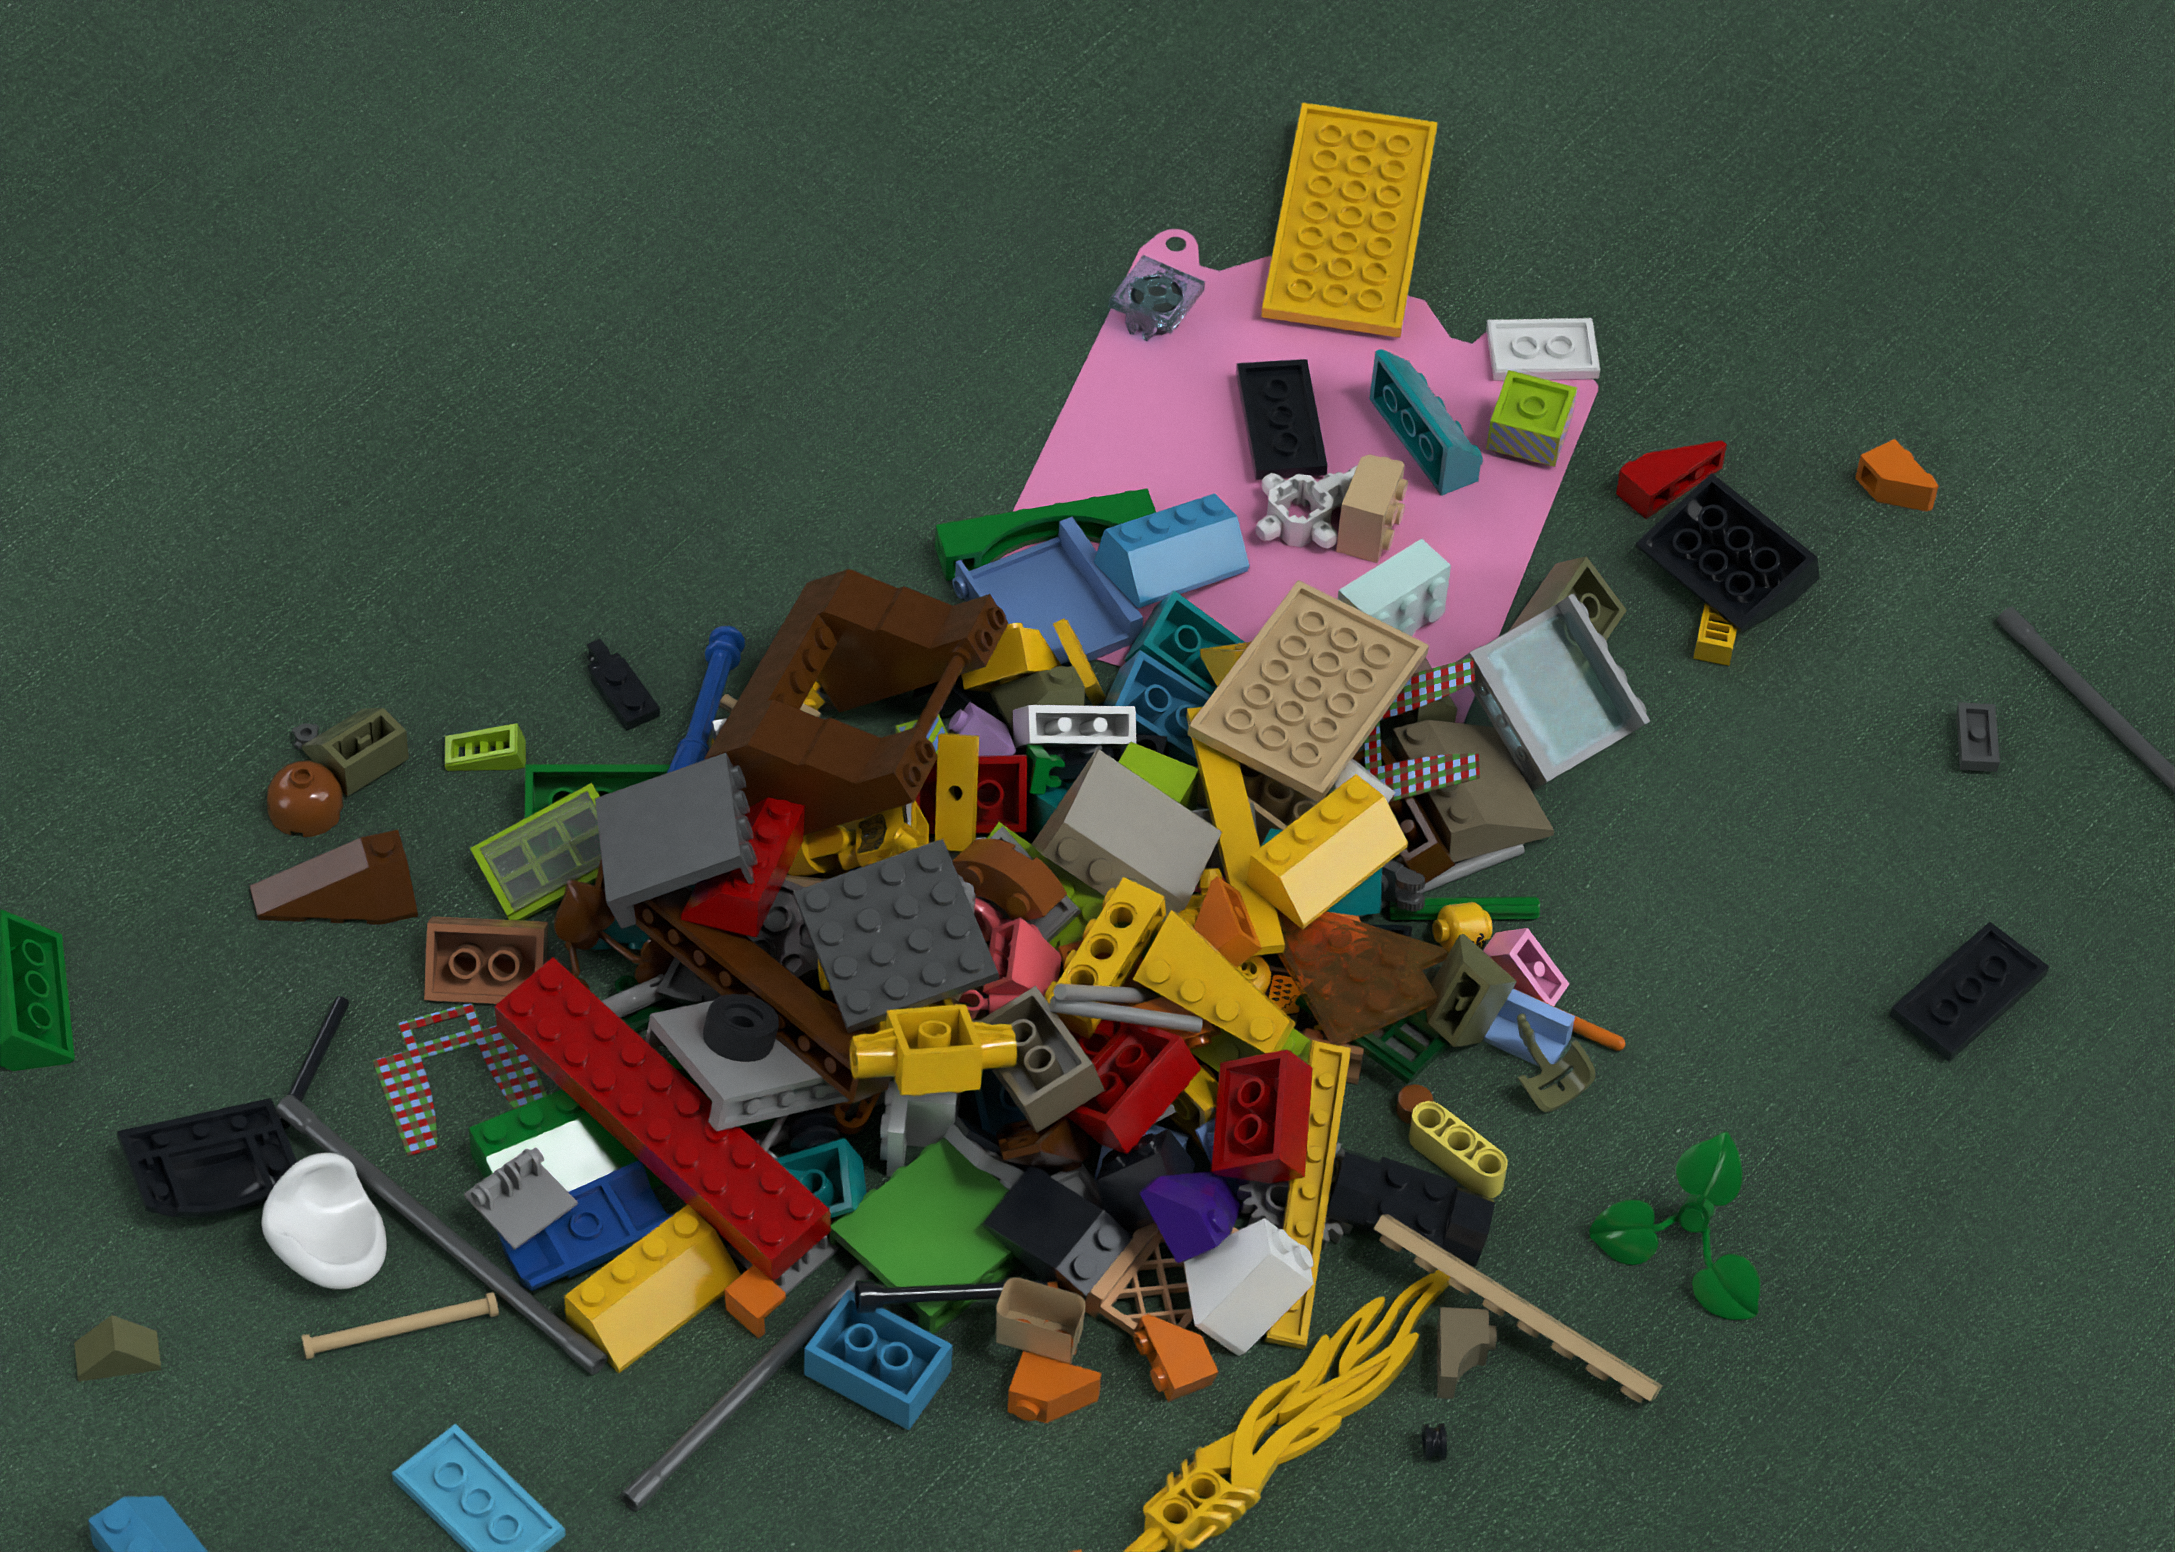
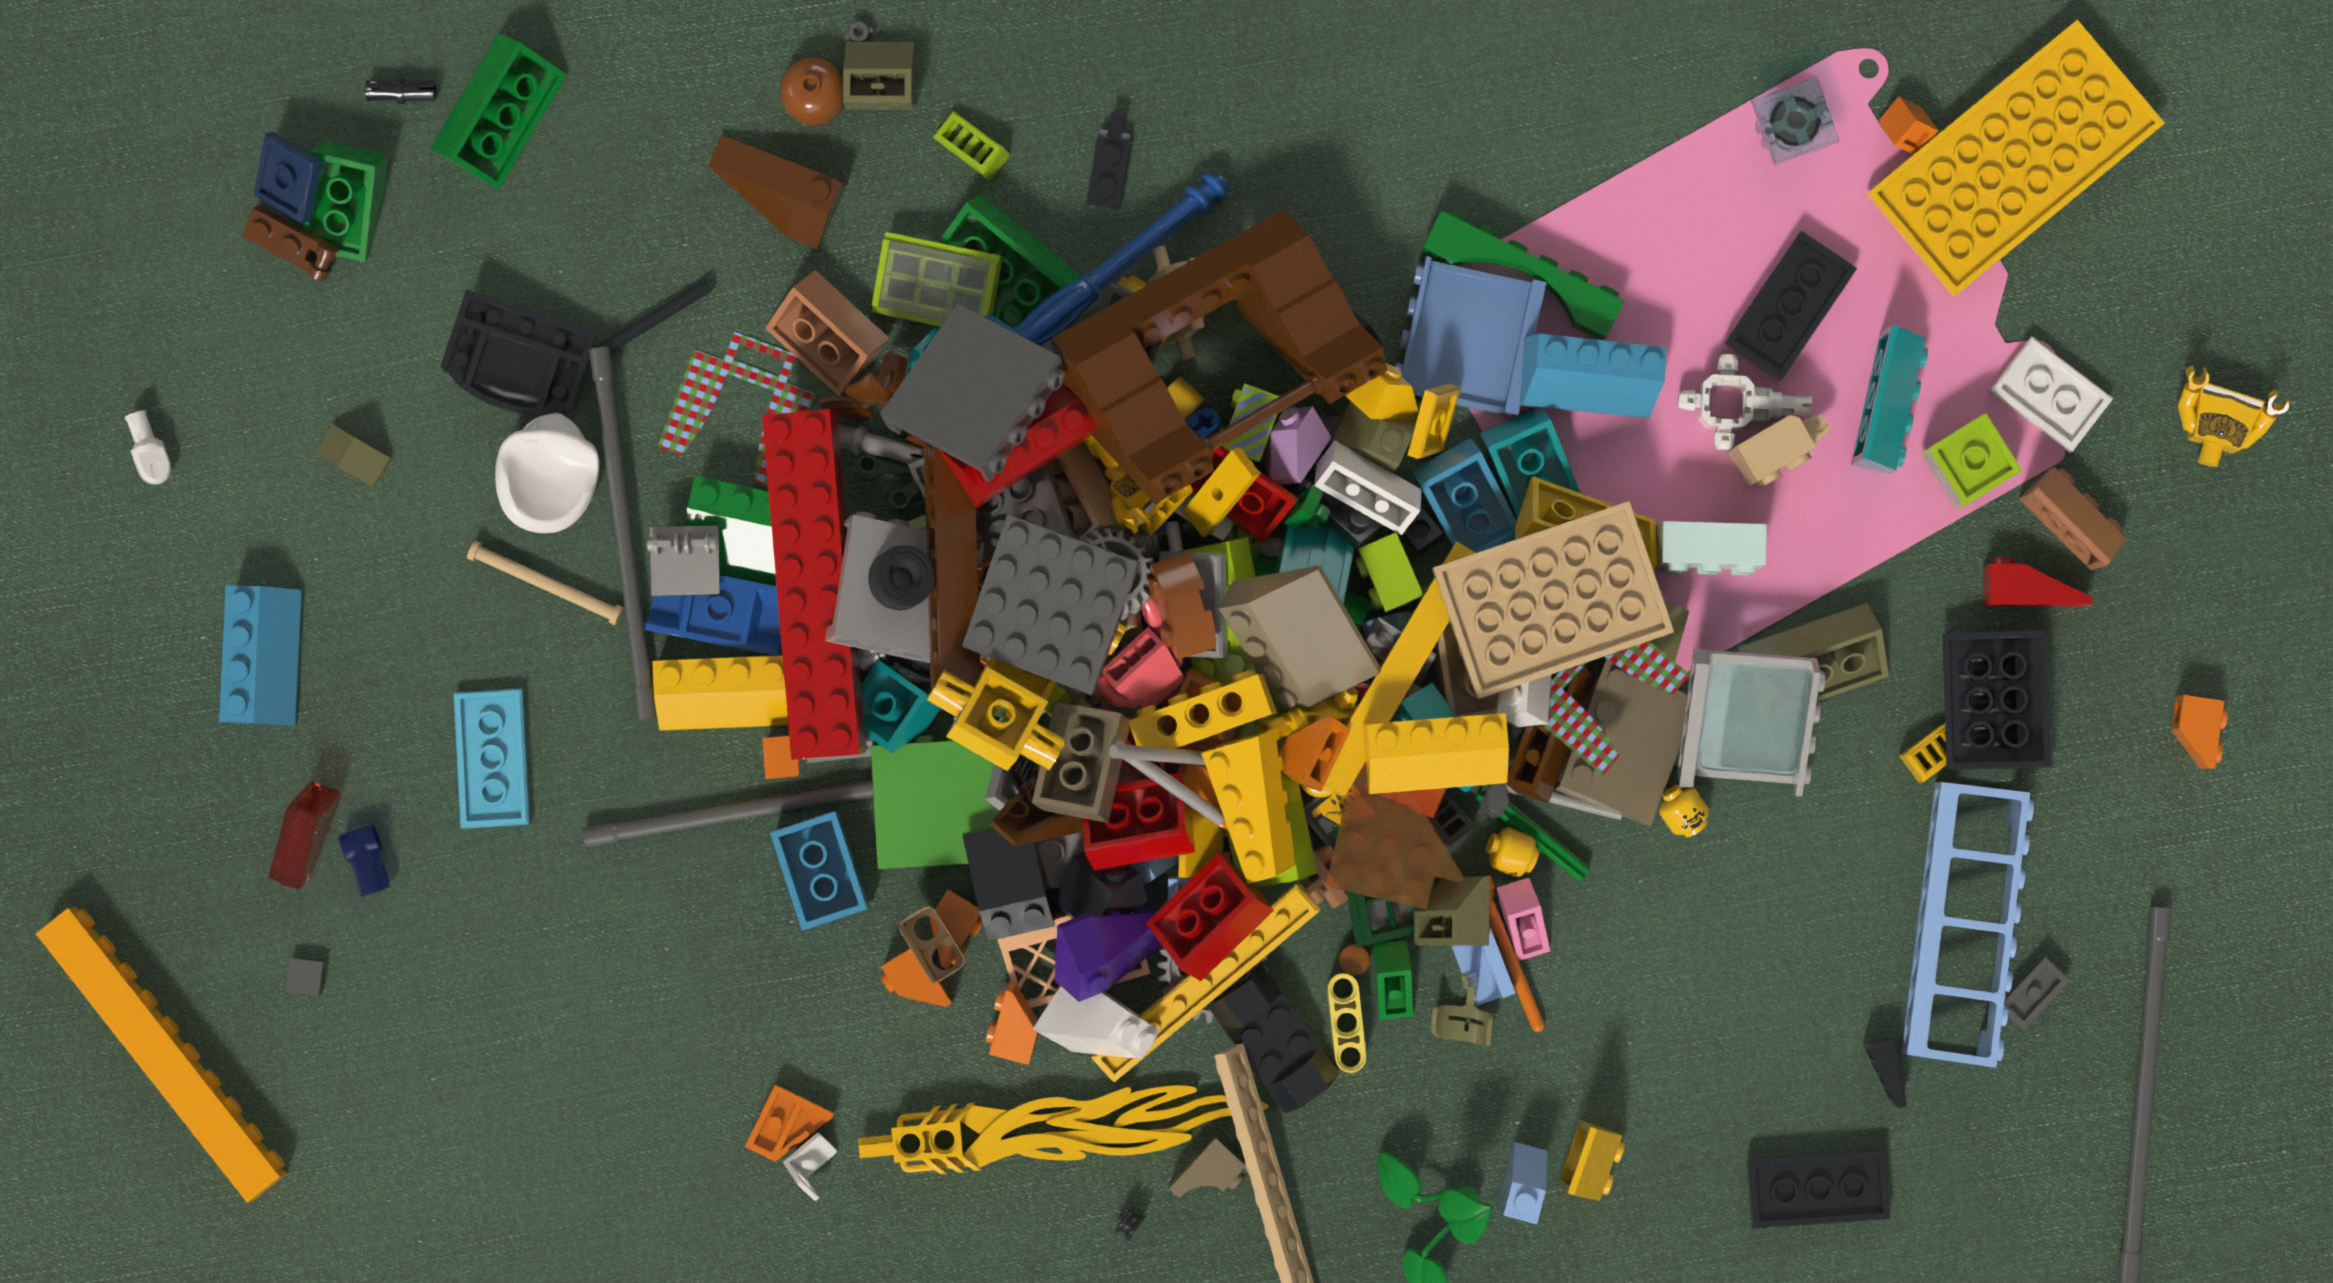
camera: 45 degrees right, 35 degrees up
black piece [854,1280,1049,1313] -> none
none -> green slope [1372,940,1413,1020]
none -> light blue slope [1497,1142,1548,1224]
none -> yellow slope [1558,1120,1625,1201]
none -> yellow head [1658,785,1710,837]
none -> black slope [1863,1038,1907,1108]
none -> orange panel [1878,96,1939,154]
none -> light blue window [1901,782,2034,1068]
none -> nougat slope [2018,467,2127,571]
none -> yellow torso [2177,365,2289,467]

